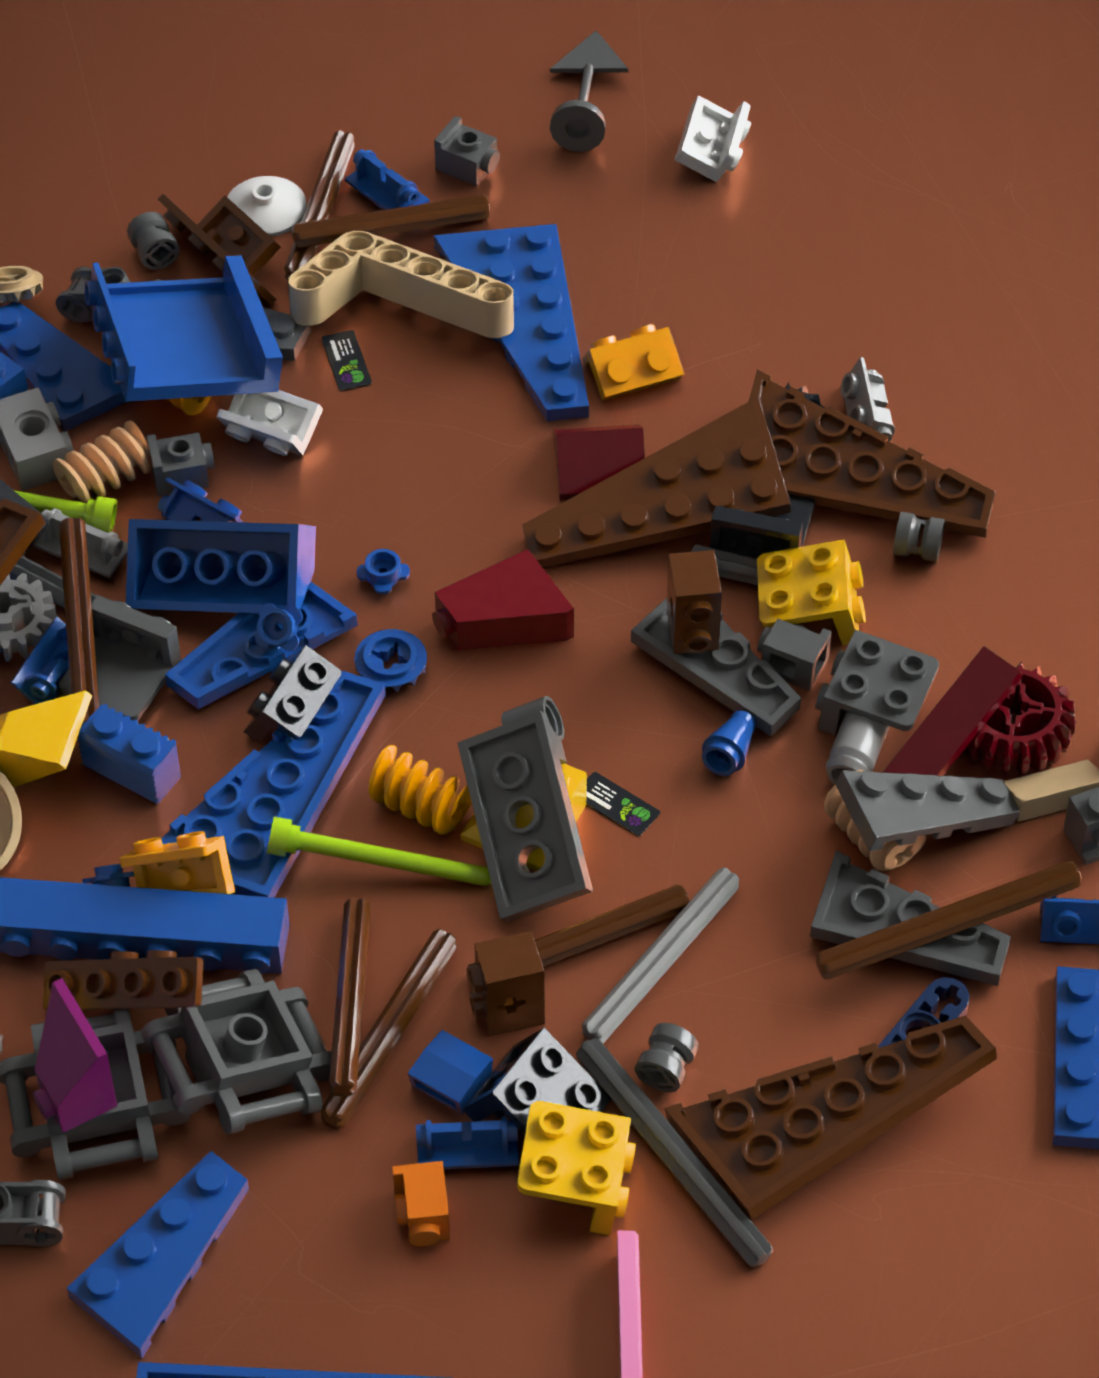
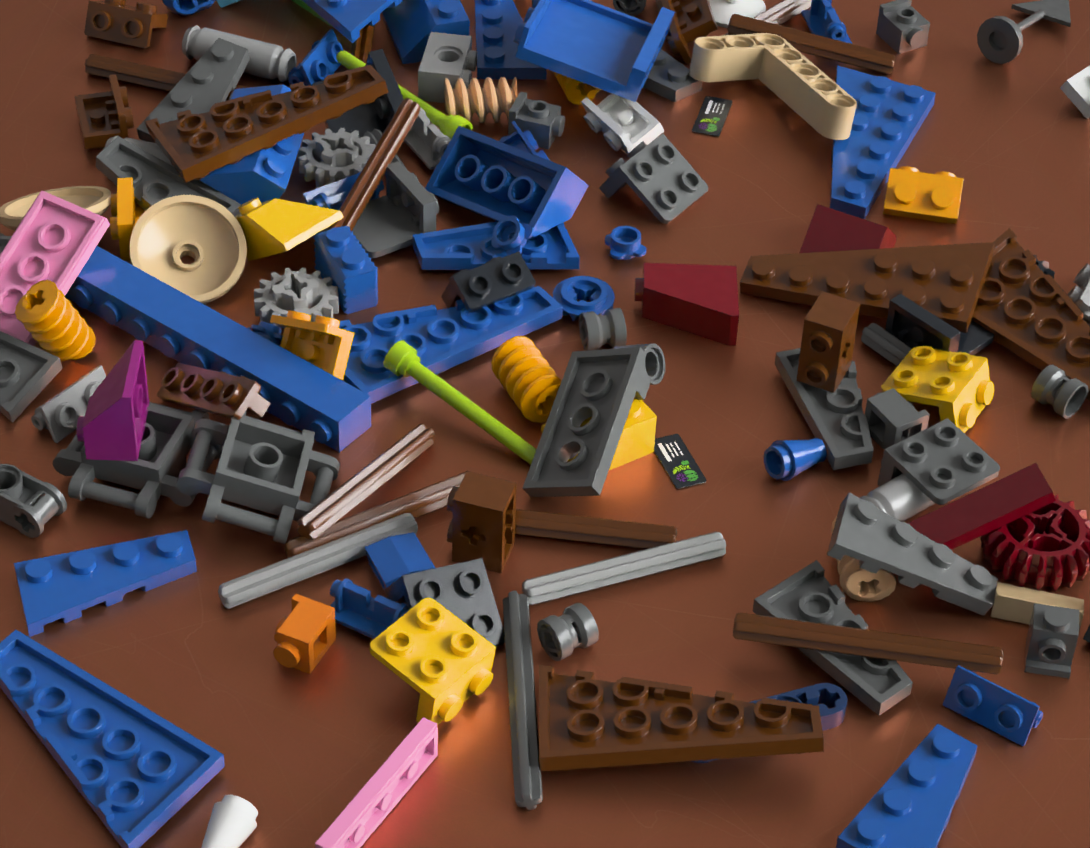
camera: 30 degrees right, 10 degrees down
none -> light grey axle [218,513,418,609]
none -> light grey gear [254,267,339,329]
none -> dark grey wheel [579,308,627,351]
none -> dark grey bracket [599,133,708,224]

